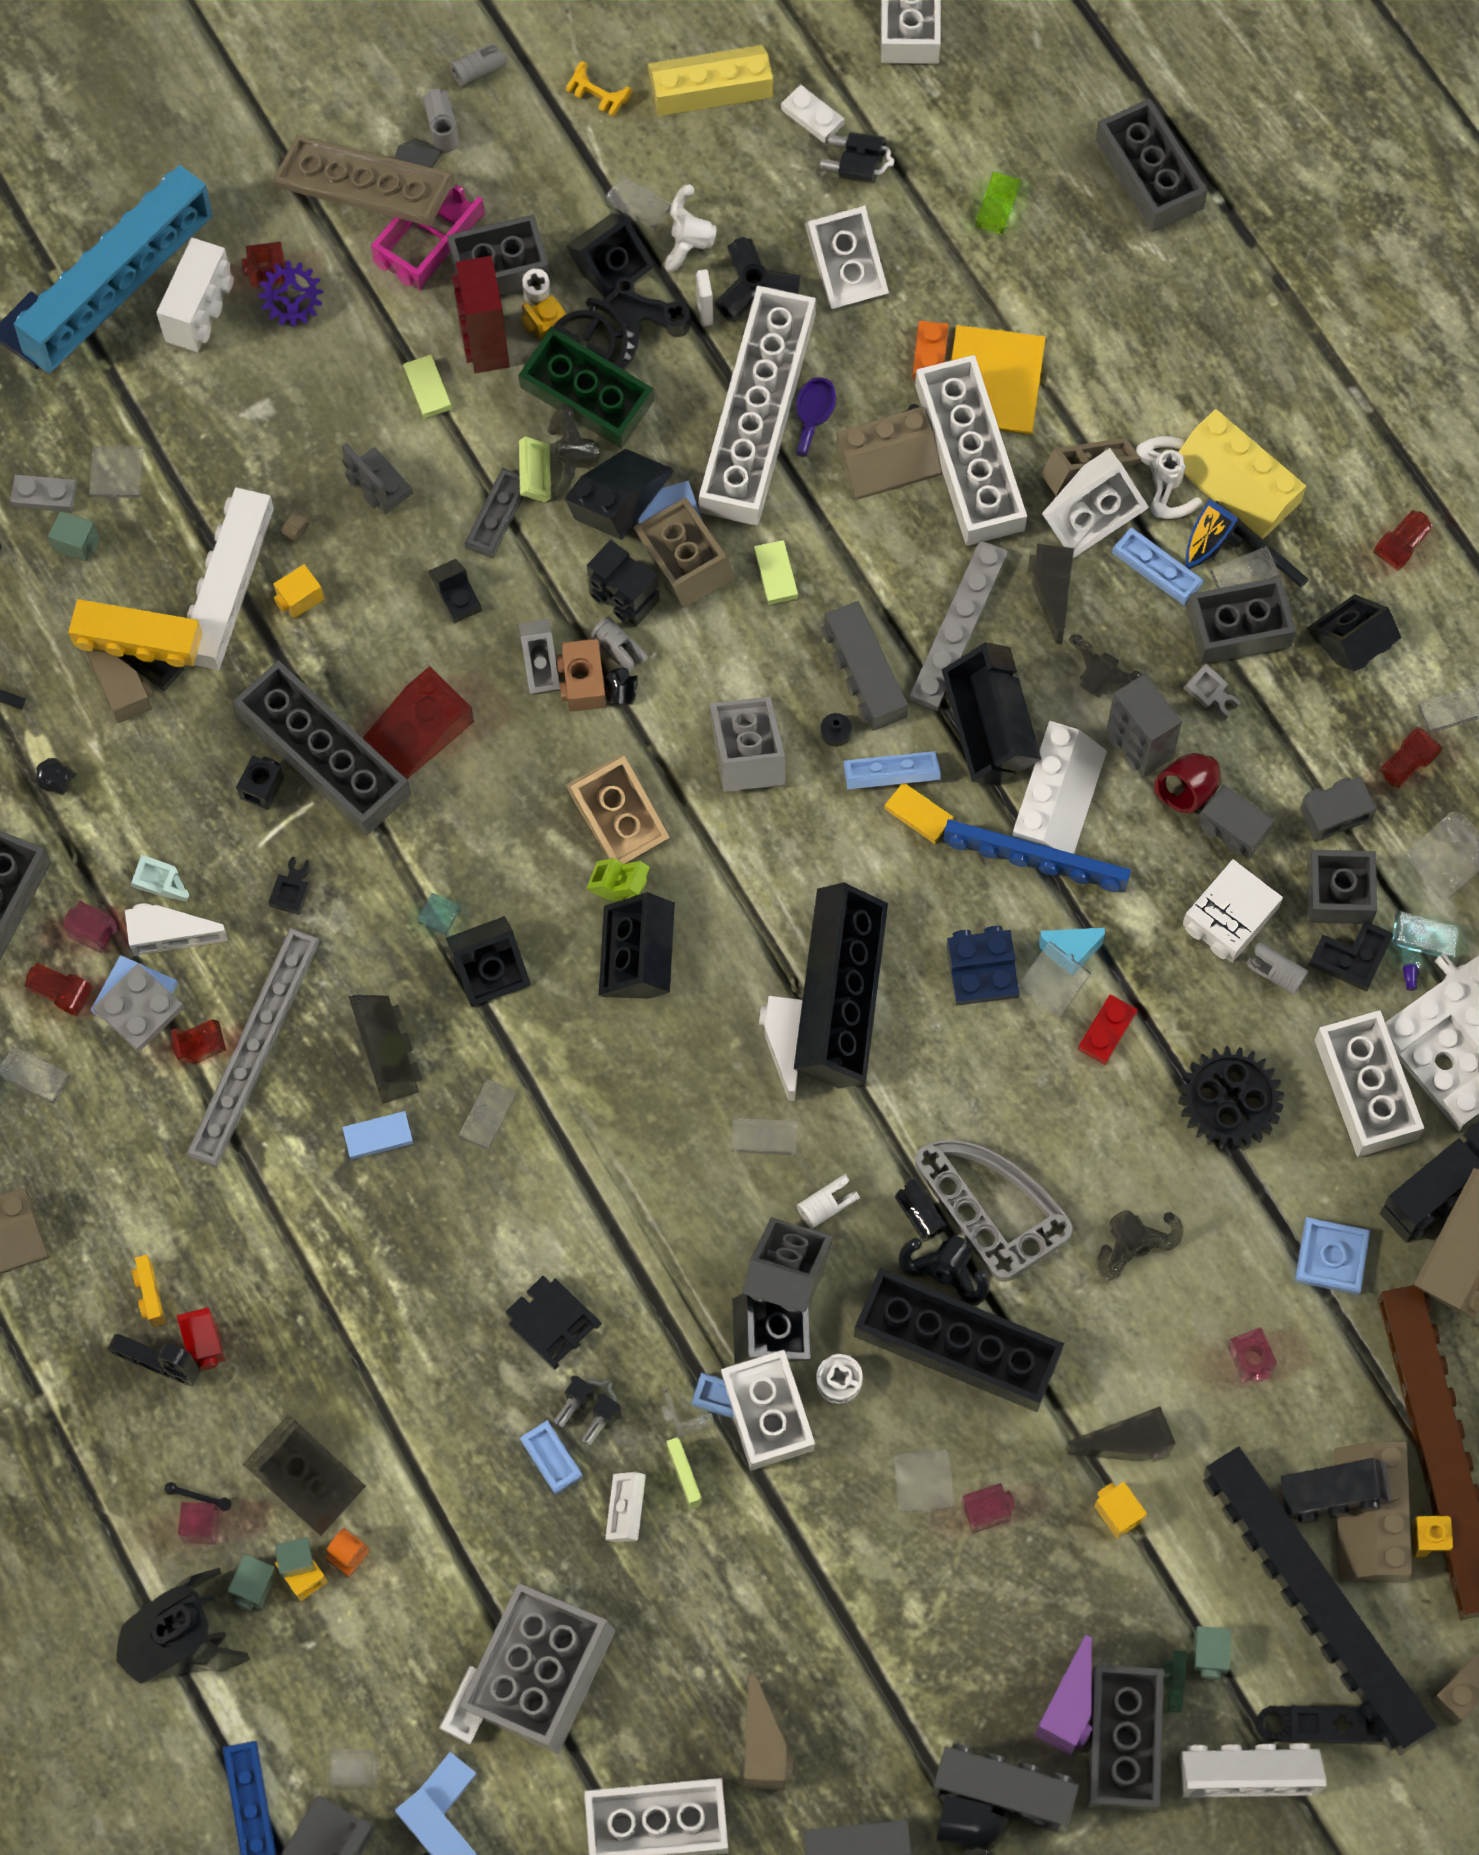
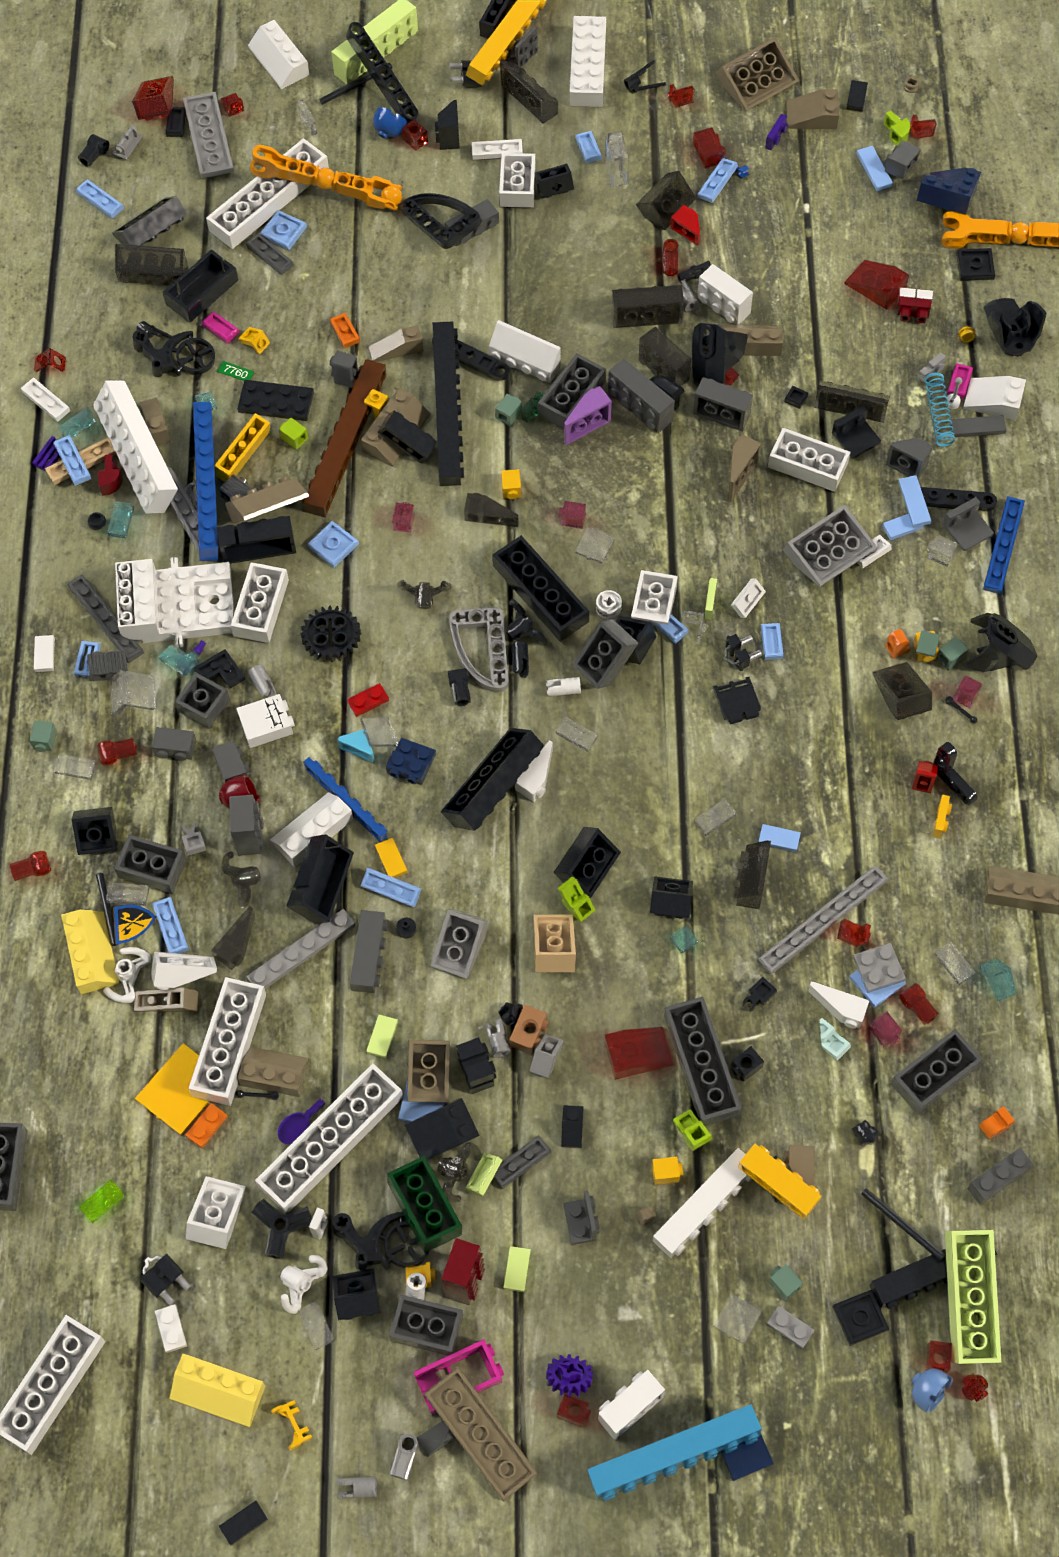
camera: 150 degrees left, 5 degrees down
none -> black piece [448,668,471,706]
none -> lime brick [673,1109,712,1151]

